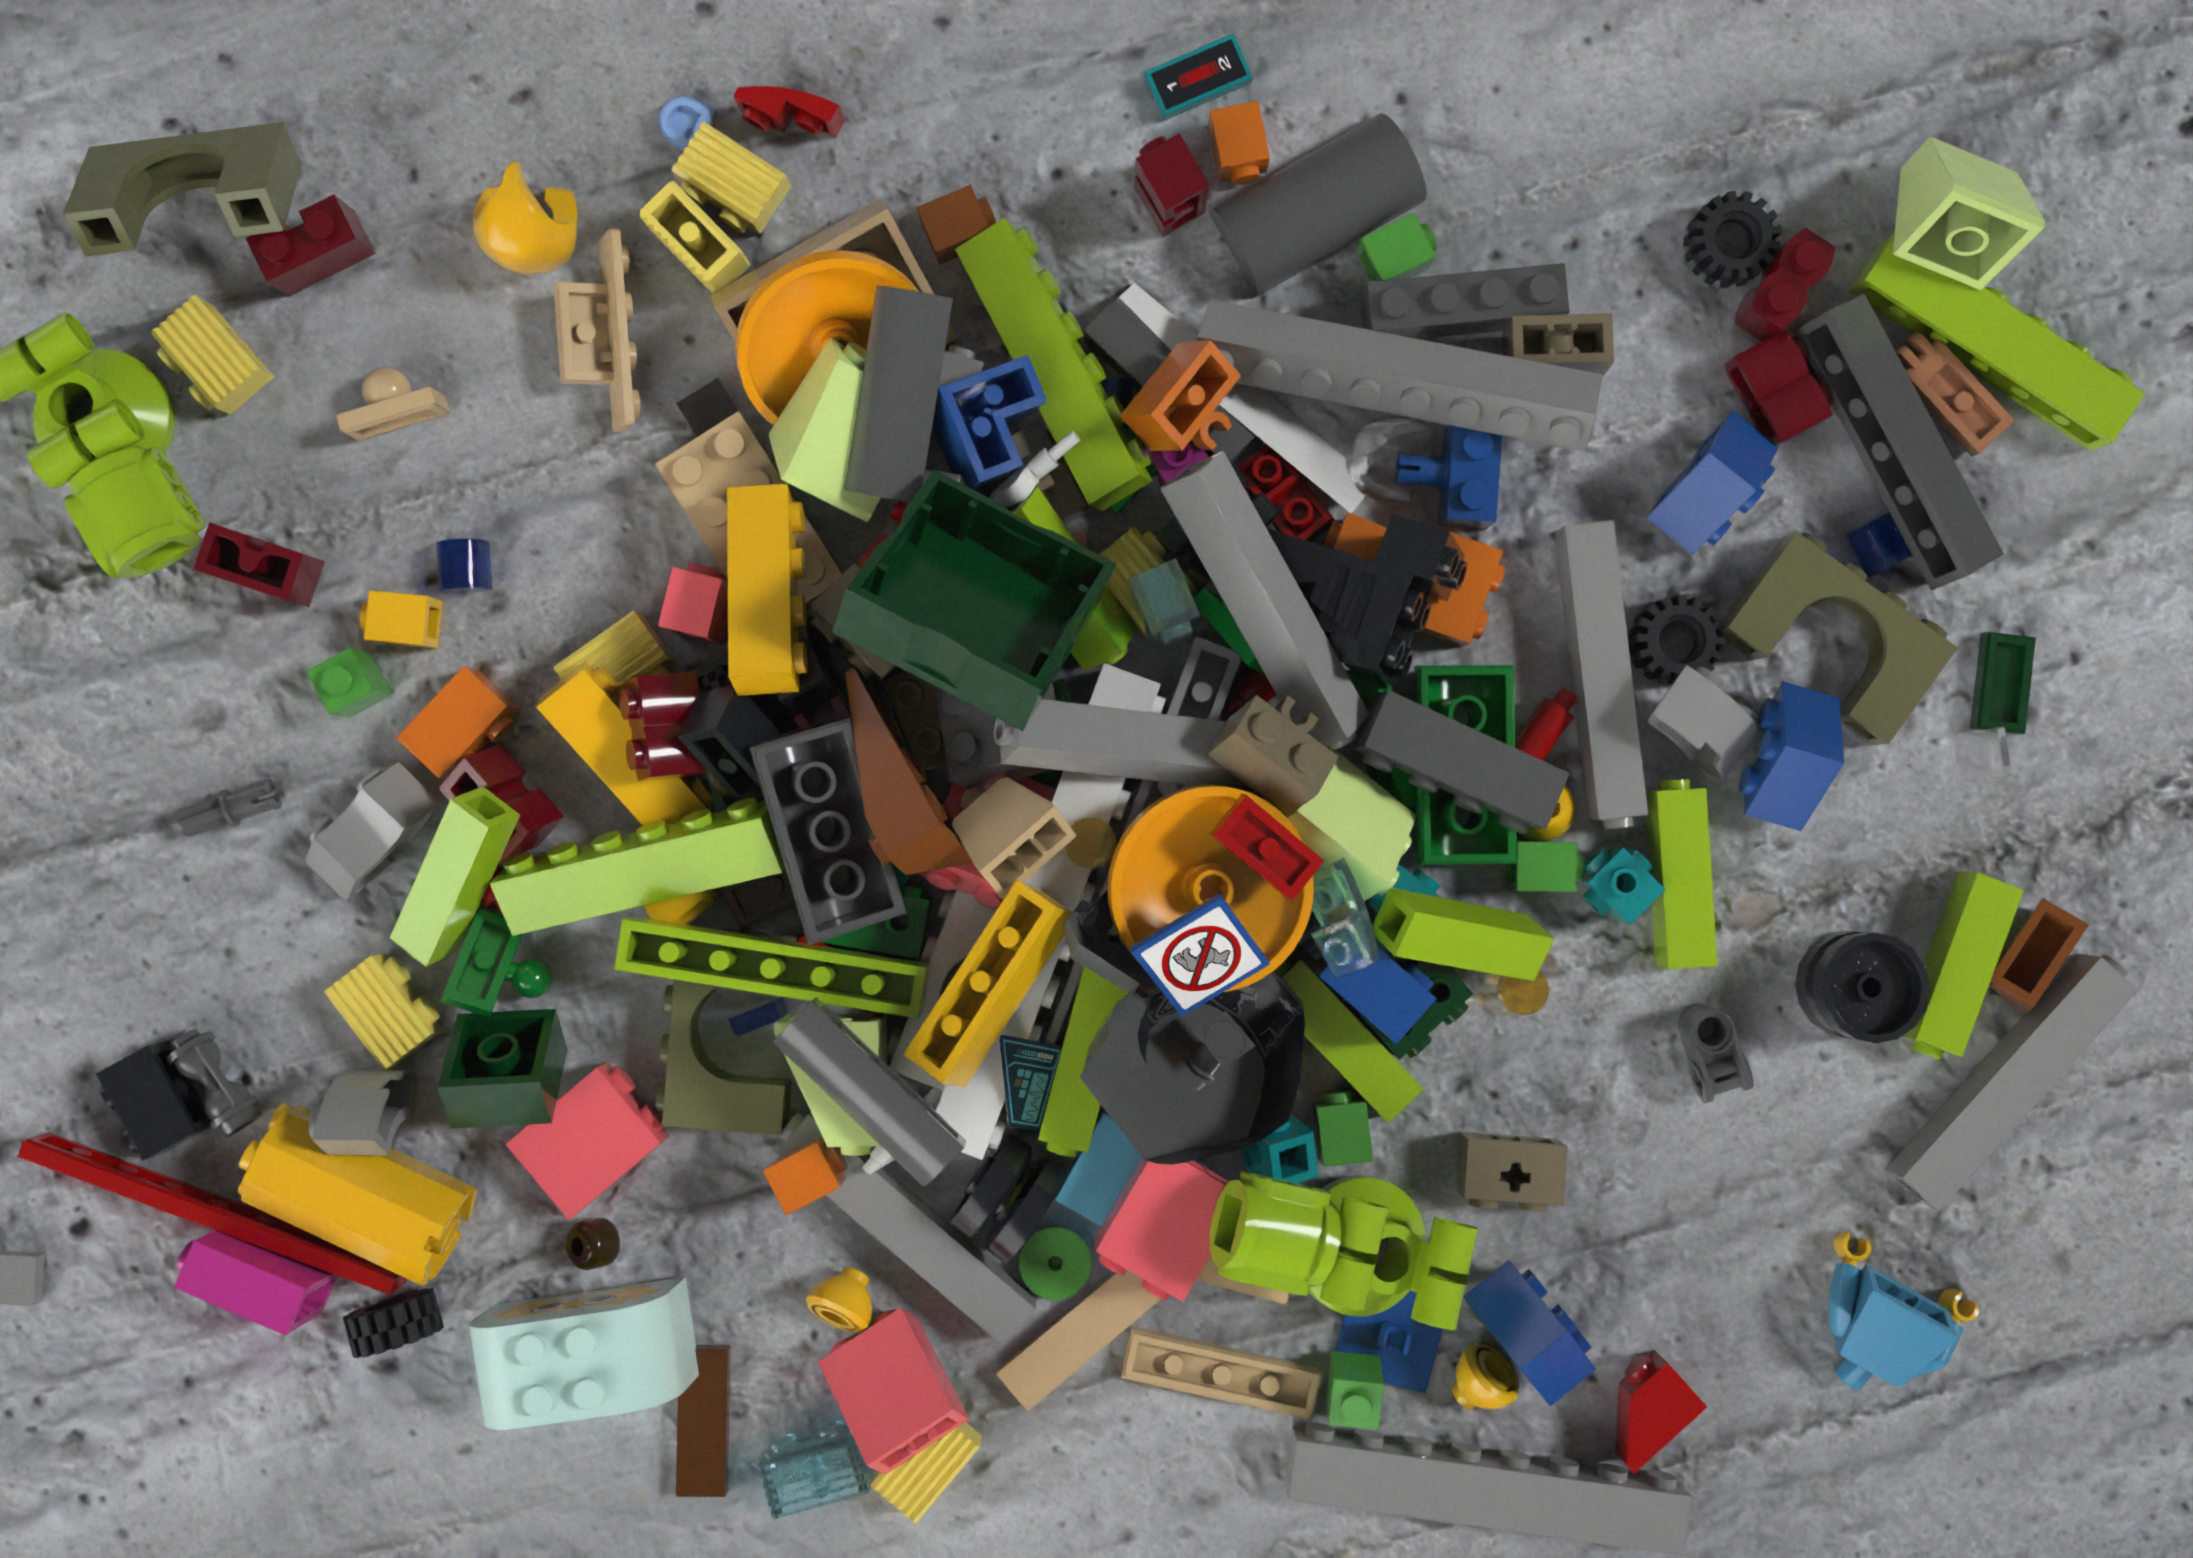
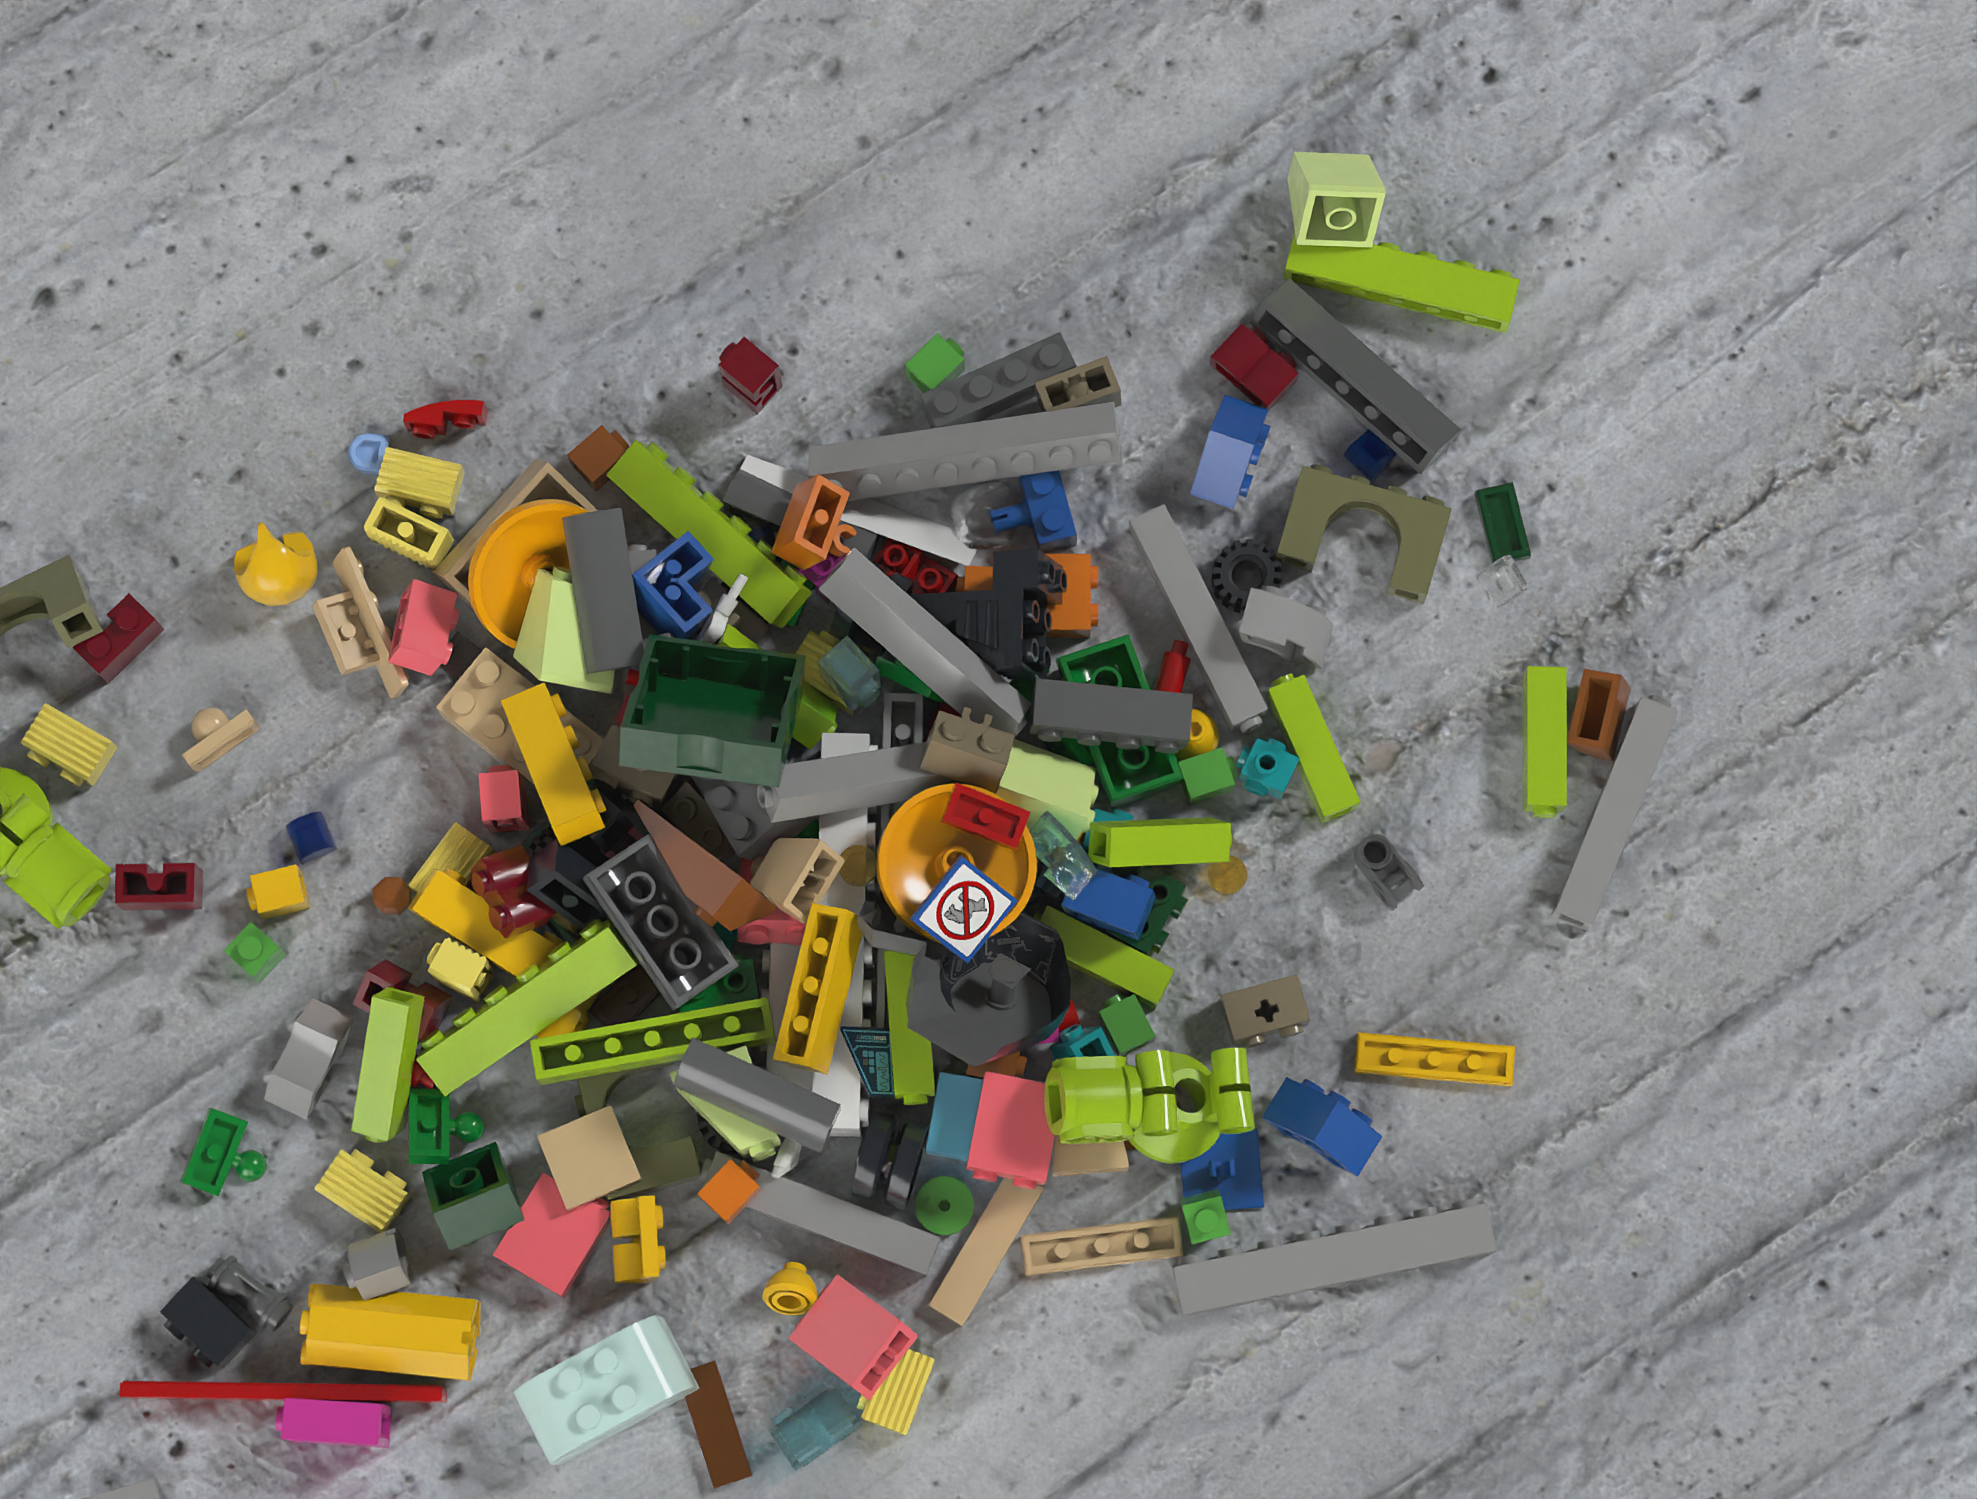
camera: 20 degrees left, 10 degrees down
dark grey axle [176,779,282,837] -> none
black tyre [343,1288,444,1358] -> none
orange brick [396,666,520,779] -> none
dark brown piece [566,1218,620,1270] -> none
clear blue tile [728,997,788,1036] -> none
tile [1144,33,1253,121] -> none
orange brick [1207,101,1270,185] -> none
dark grey brick [1209,113,1427,297] -> none
yellow brick [1452,1342,1519,1410] -> none
red slope [1615,1350,1707,1474] -> none
black tyre [1683,191,1782,288] -> none
dark red brick [1735,228,1835,341] -> none
blue brick [1738,681,1844,831] -> none
black wheel [1795,931,1930,1043] -> none
dark azure torso [1828,1231,1979,1390] -> none
nougat hinge [1895,332,2015,457] -> none
none -> green plate [179,1107,267,1196]
none -> dark orange tile [373,877,412,916]
none -> coral brick [388,579,459,676]
none -> light yellow brick [426,938,495,1003]
none -> tan tile [537,1105,642,1211]
none -> yellow plate [610,1195,666,1284]
none -> yellow tile [1354,1032,1515,1087]

